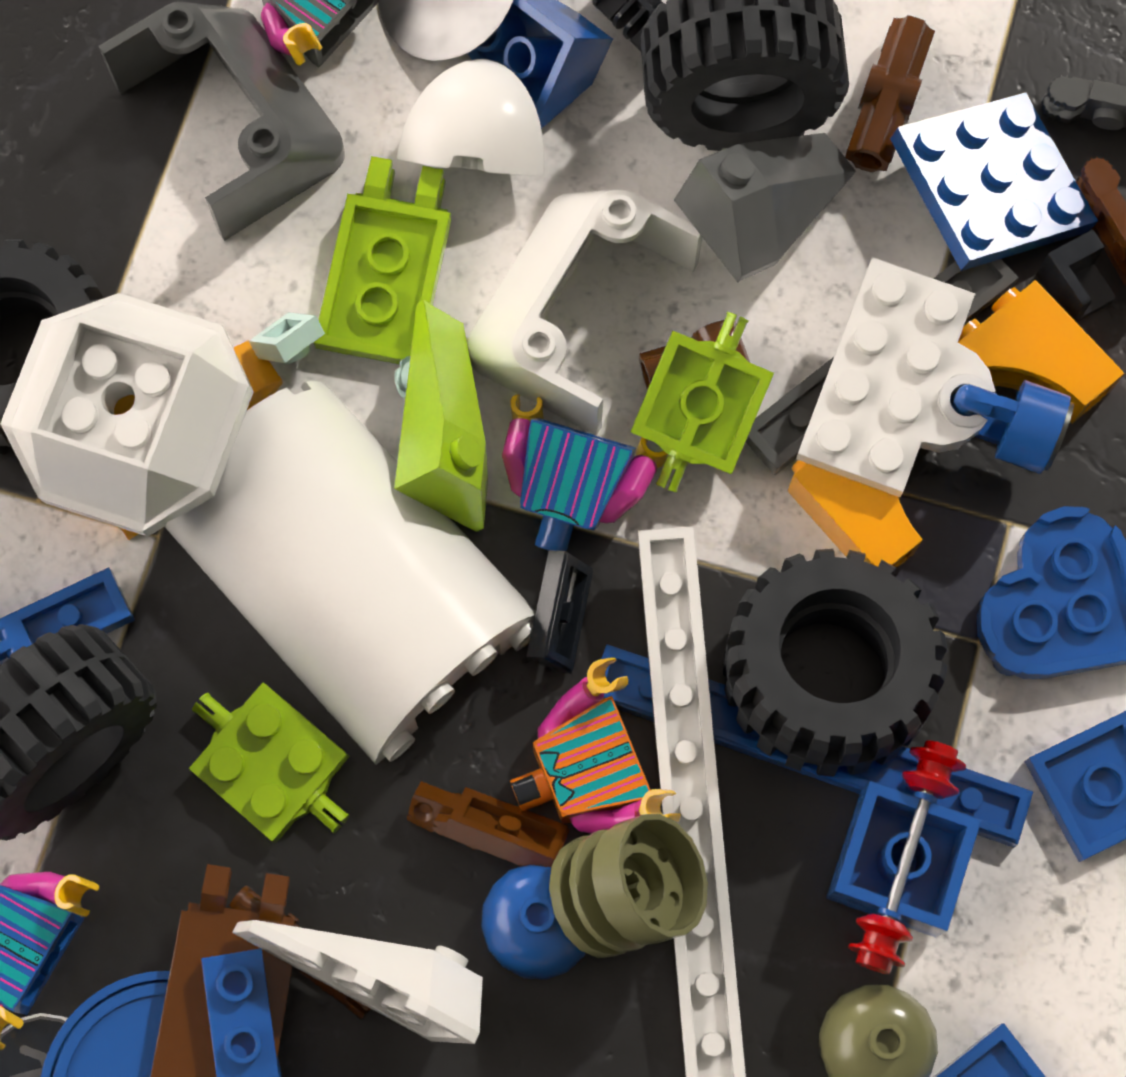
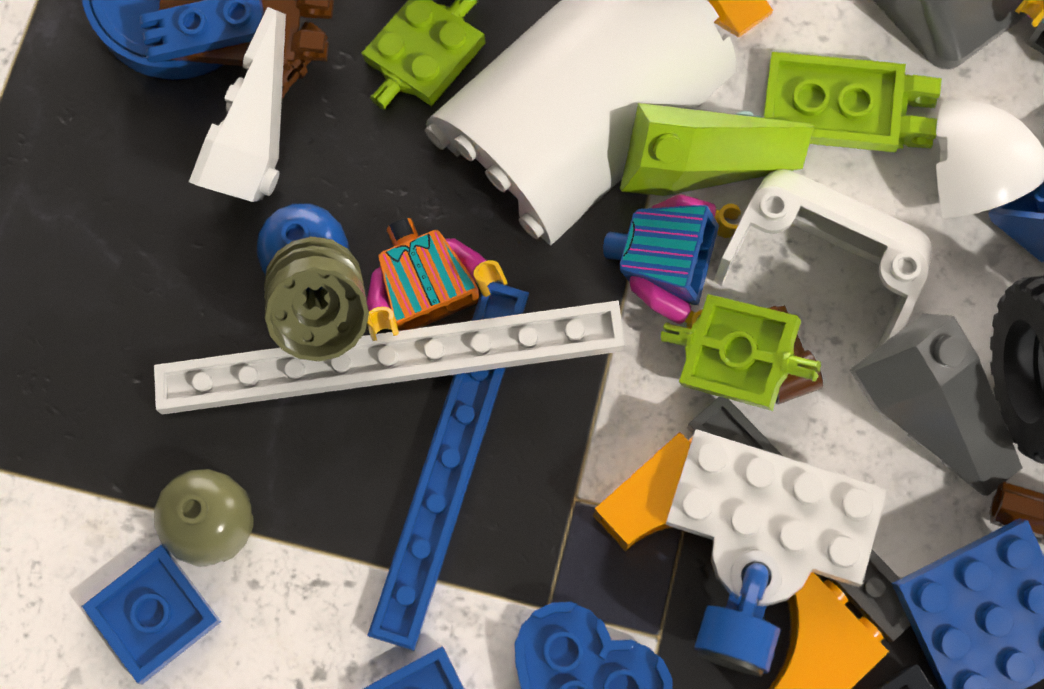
camera: 90 degrees right, 0 degrees up
light aqua plate [249,312,325,364] -> none
reddish brown hinge [407,781,570,867] -> none
black tile [526,550,593,674] -> none
black tyre [722,549,948,777] -> none
blue brick [826,740,981,974] -> none

